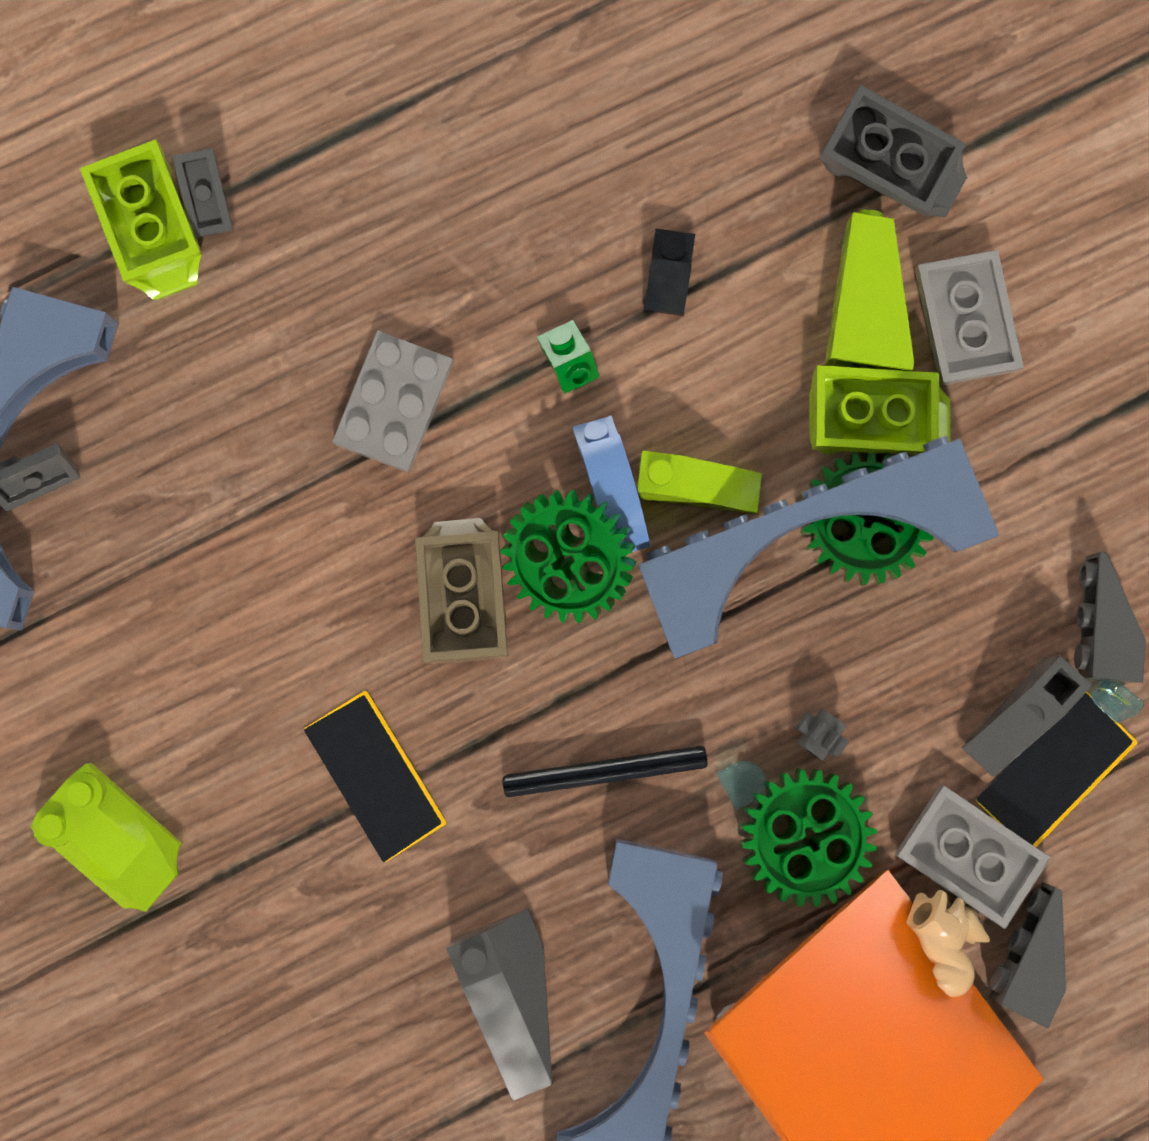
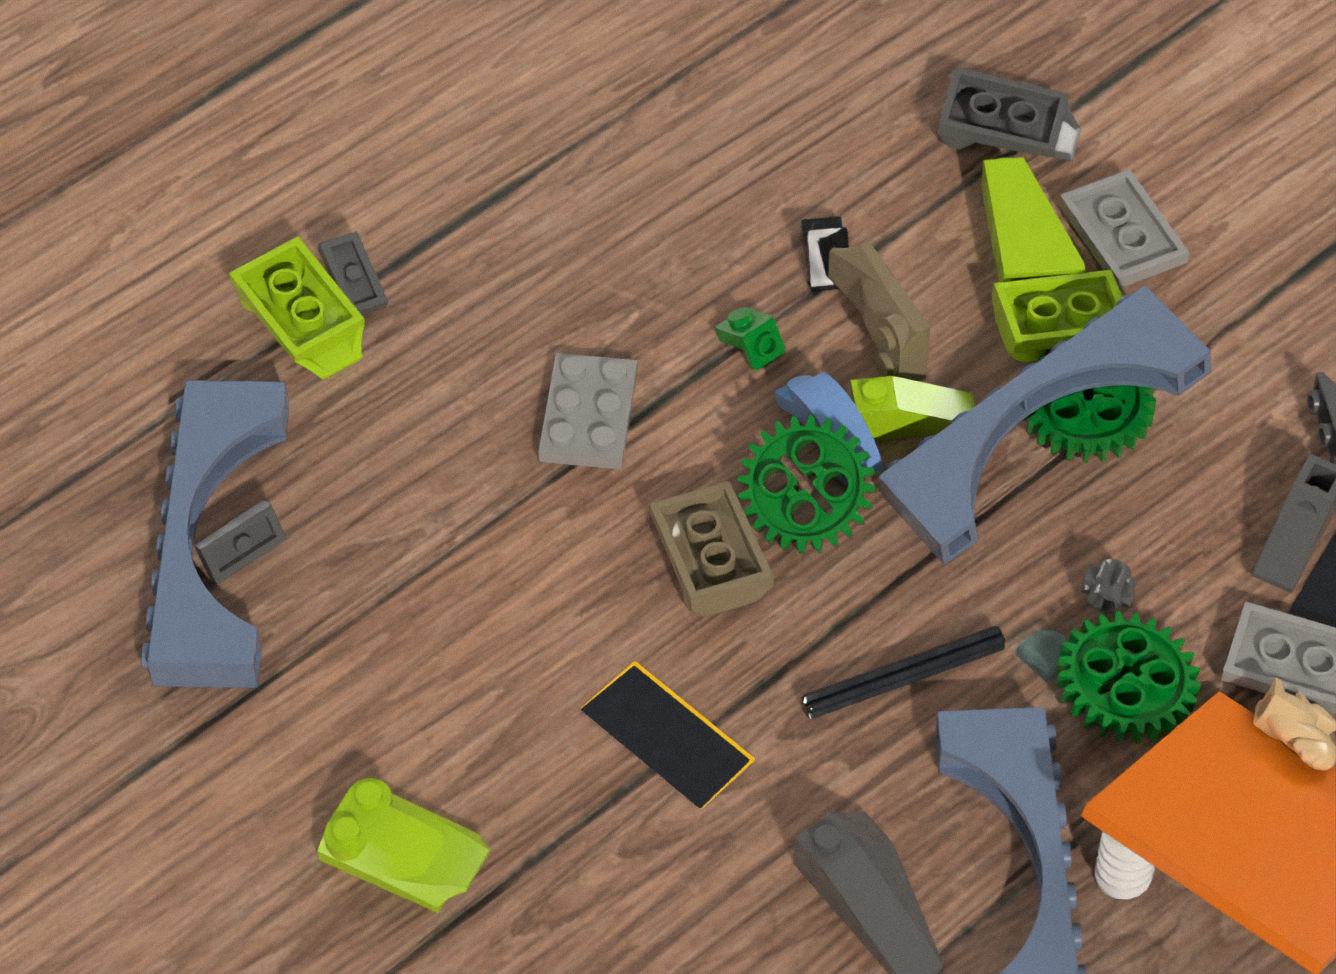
camera: 20 degrees left, 30 degrees down
none -> dark tan slope [828,241,930,381]

